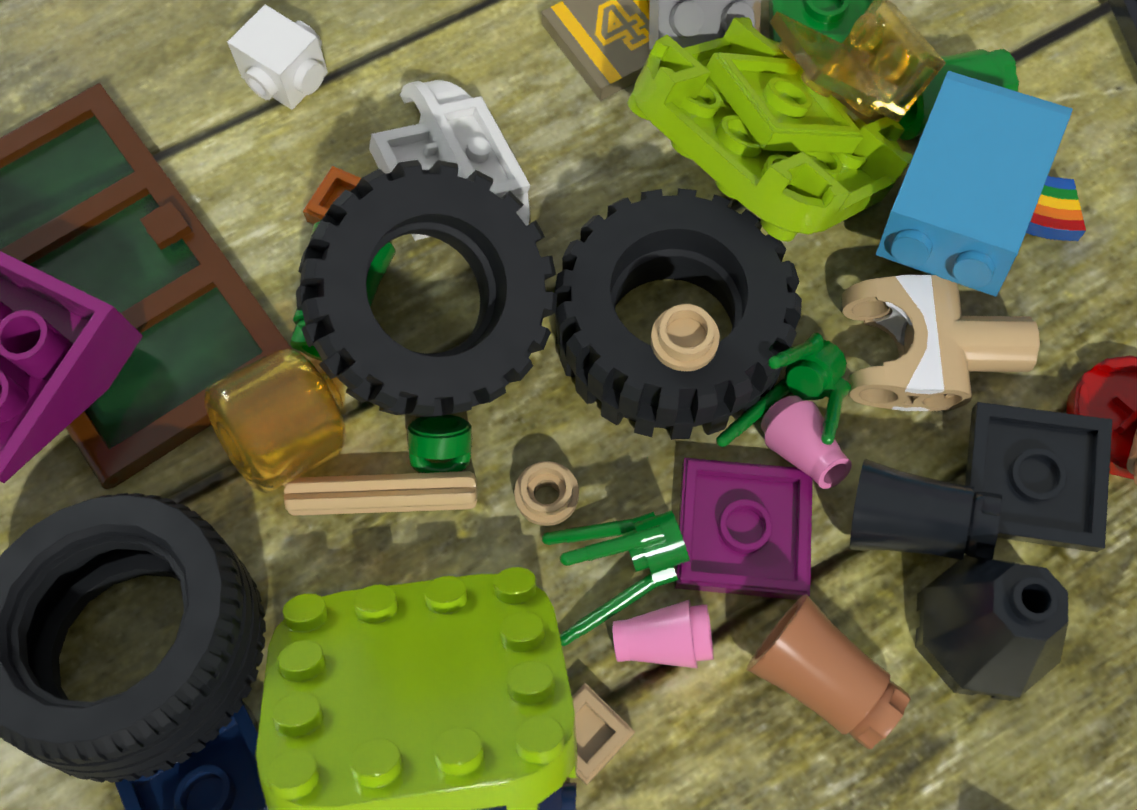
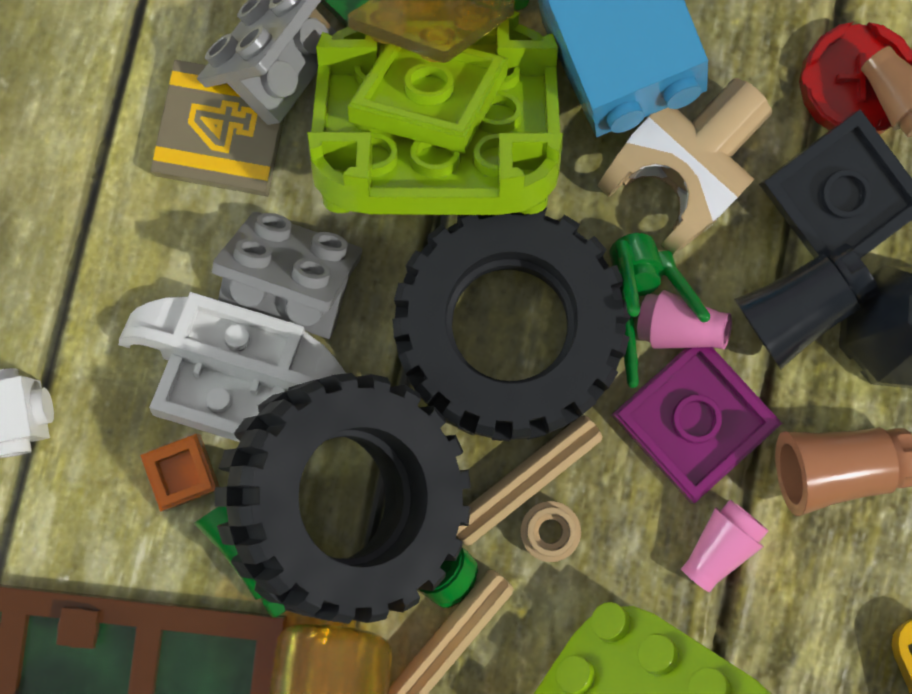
camera: 45 degrees left, 15 degrees up
green plant [542,510,690,646] -> none
tan tile [572,683,635,786] -> none
tan plate [651,304,720,371] -> none
none -> light grey bracket [212,212,362,339]
none -> tan axle [456,415,603,546]

